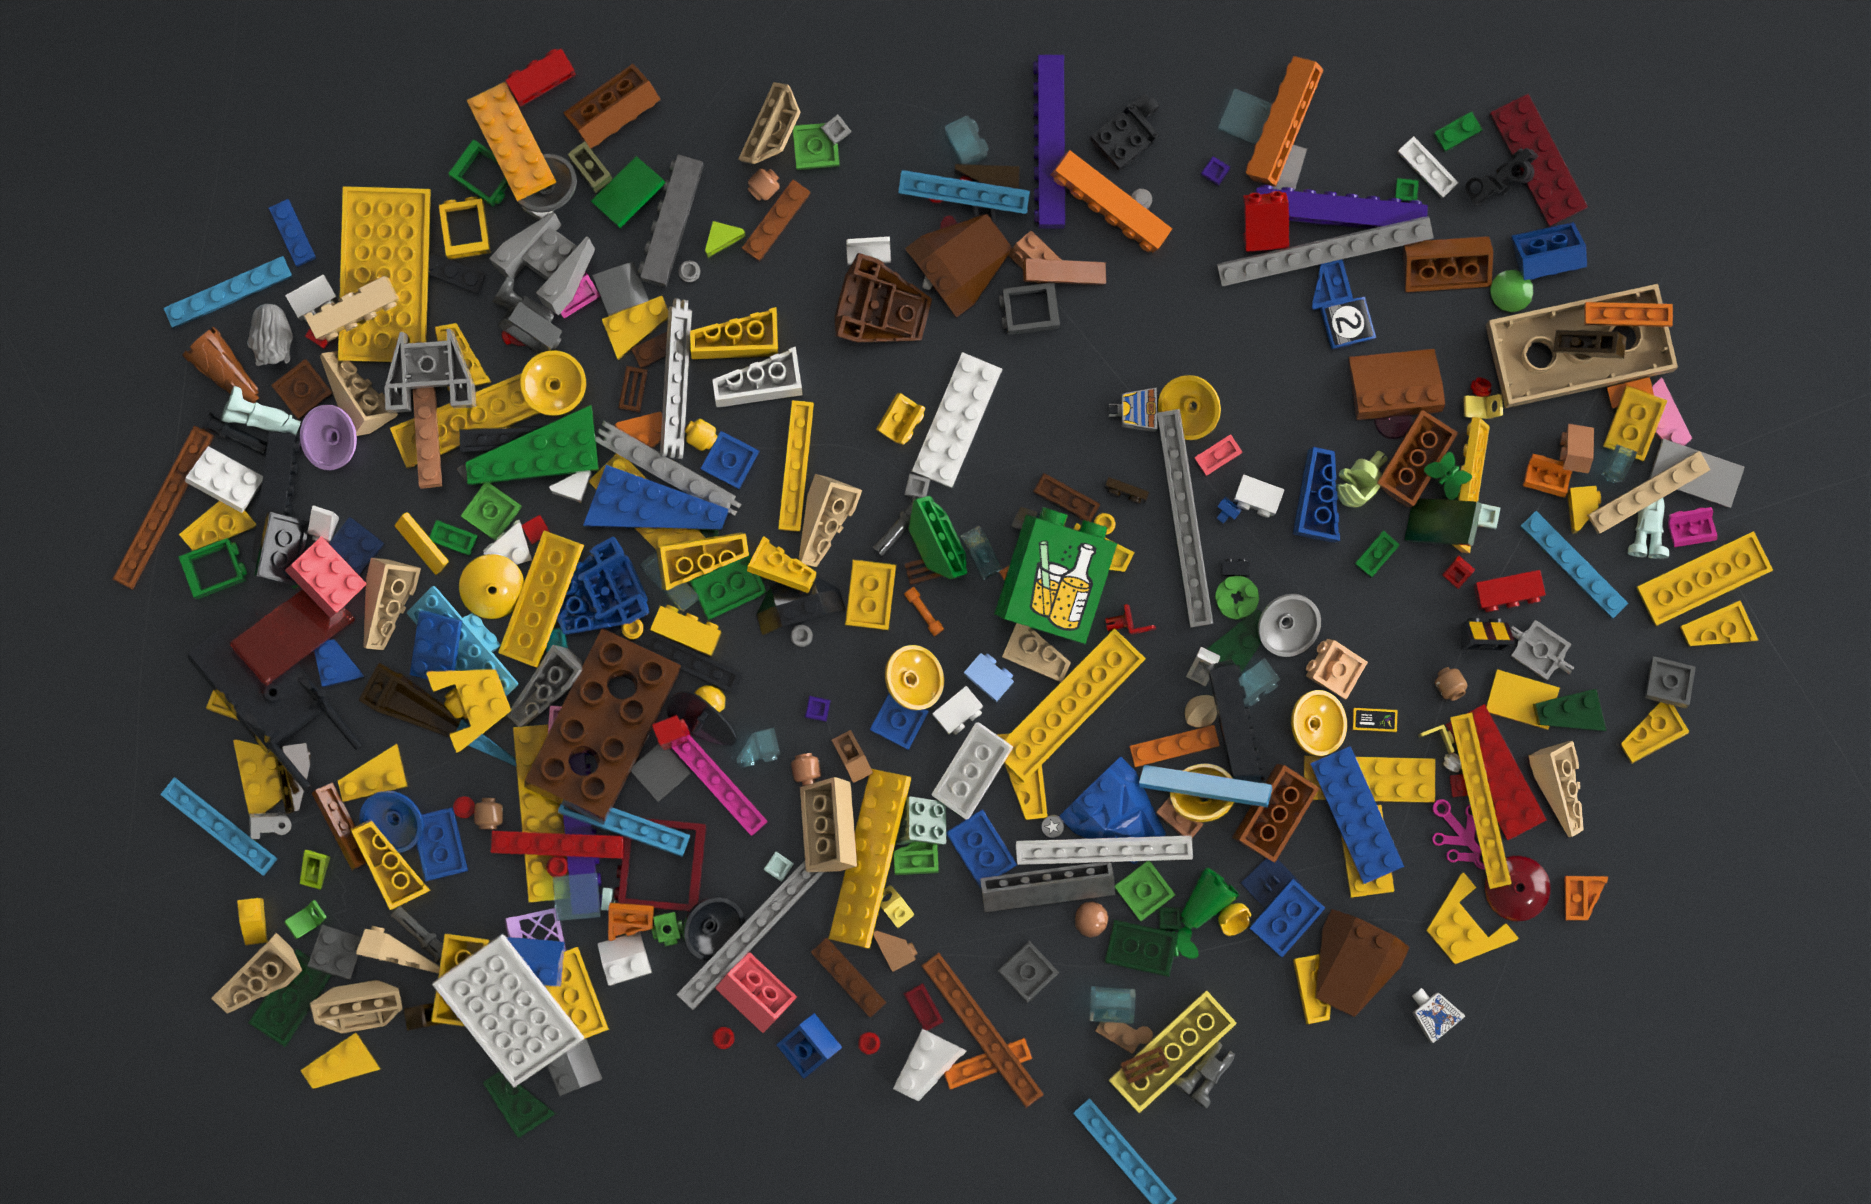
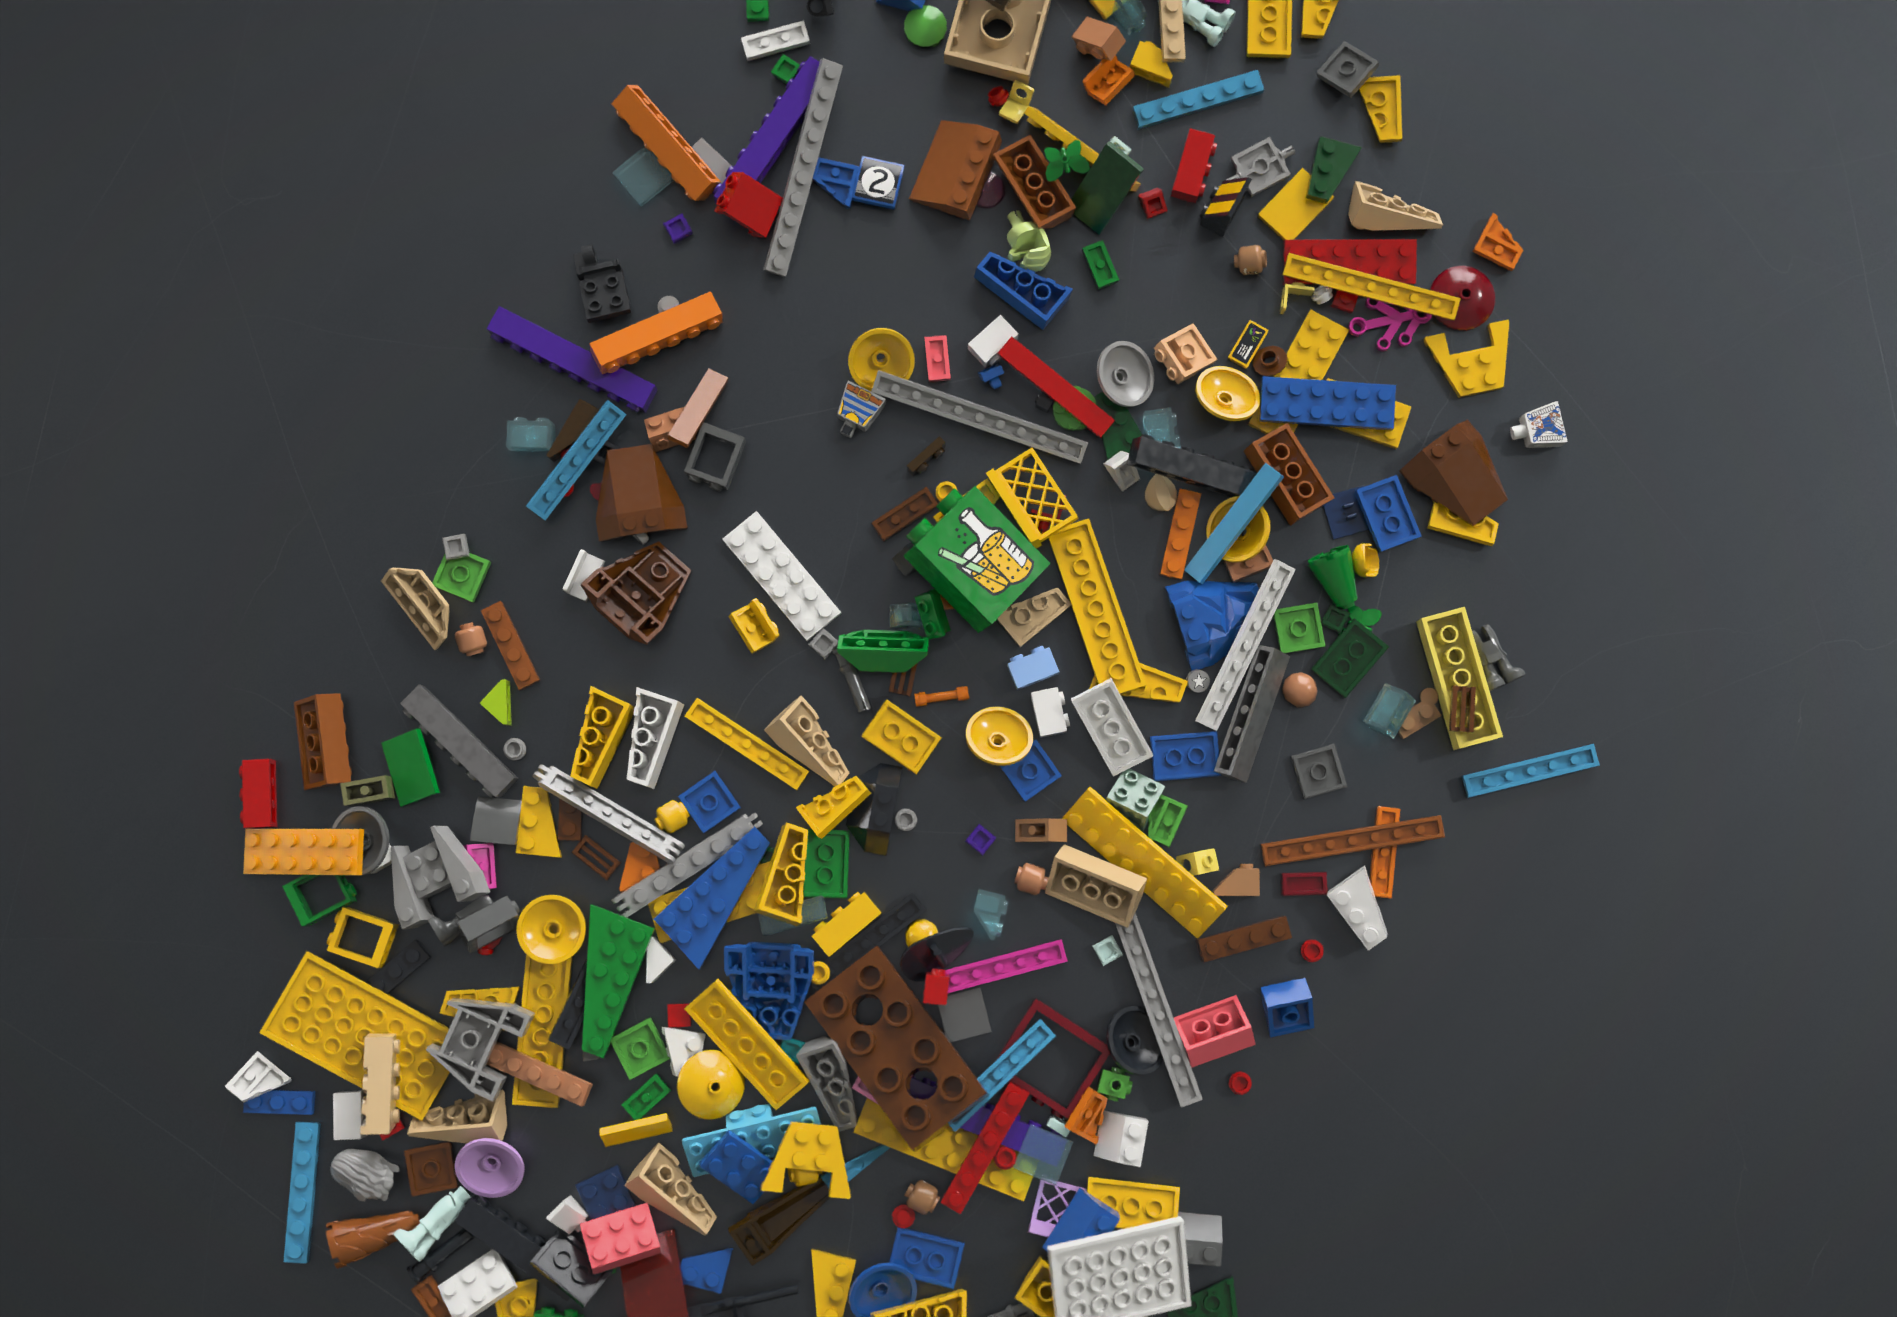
camera: 55 degrees left, 0 degrees up
dark orange slope [1403,236,1493,292] -> none
none -> white wing [225,1051,291,1103]
none -> green bracket [914,589,951,639]
none -> yellow fence [986,448,1079,549]
none -> red tile [997,336,1115,438]
none -> reddish brown piece [1253,346,1287,376]

